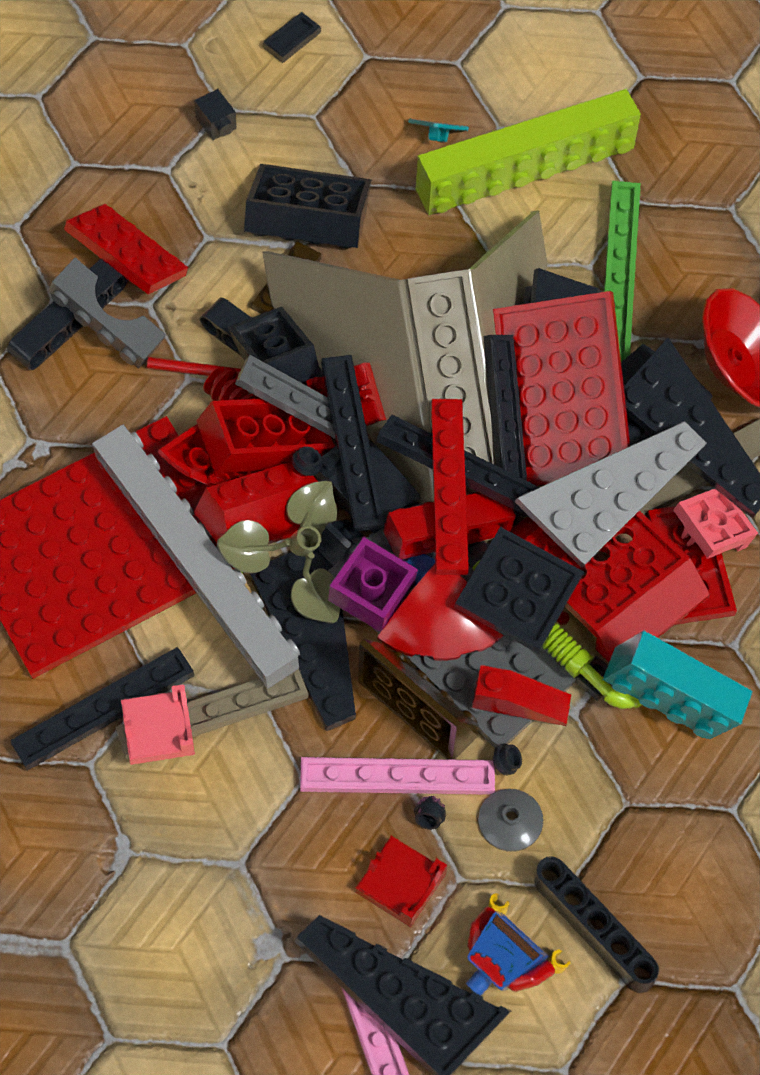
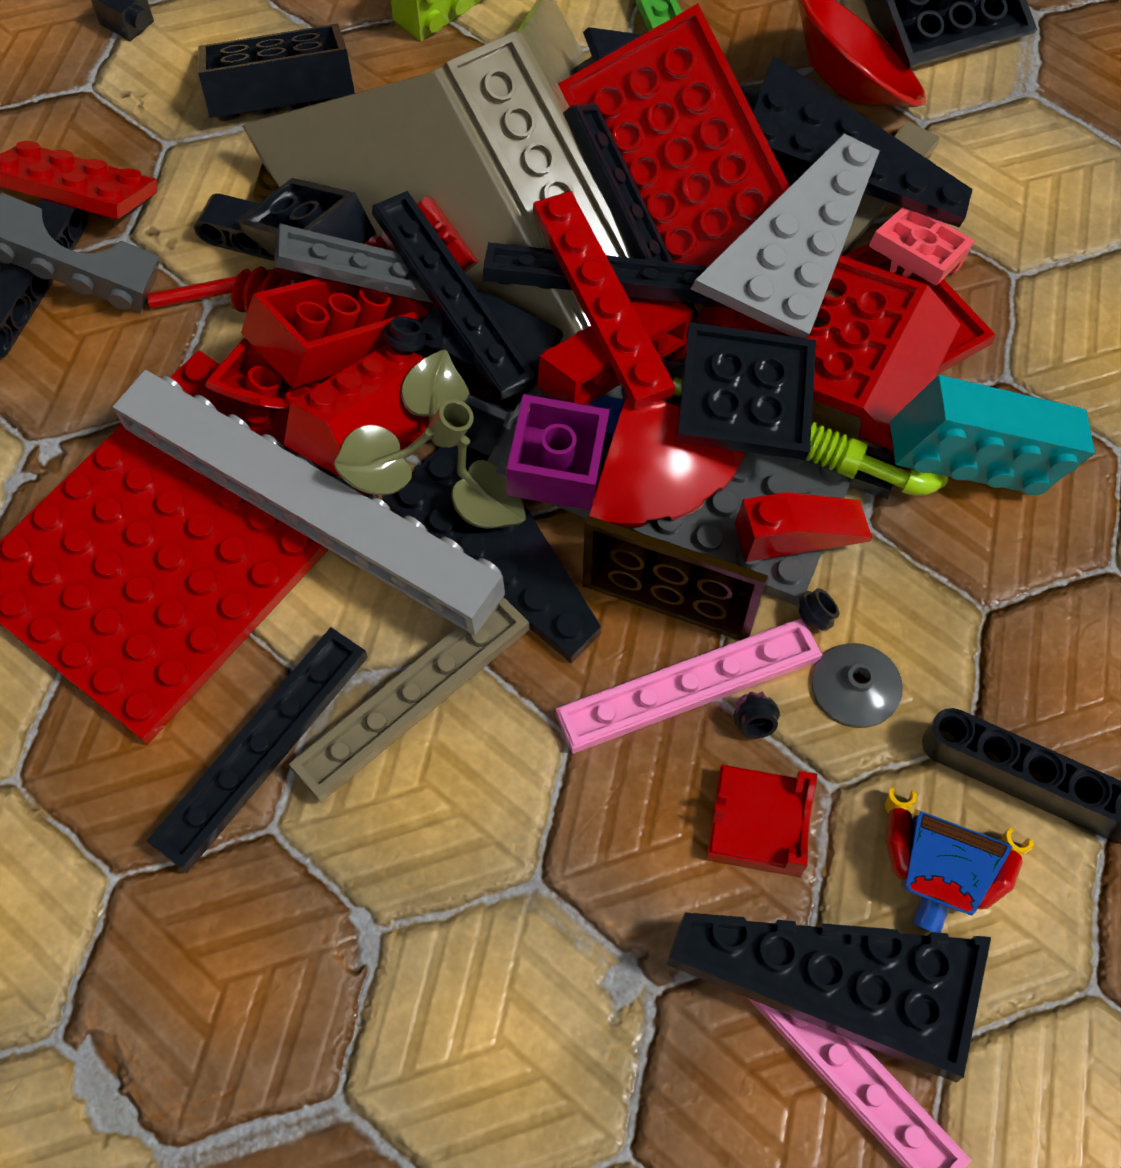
camera: 20 degrees left, 0 degrees up
coral piece [121,684,195,765] -> none

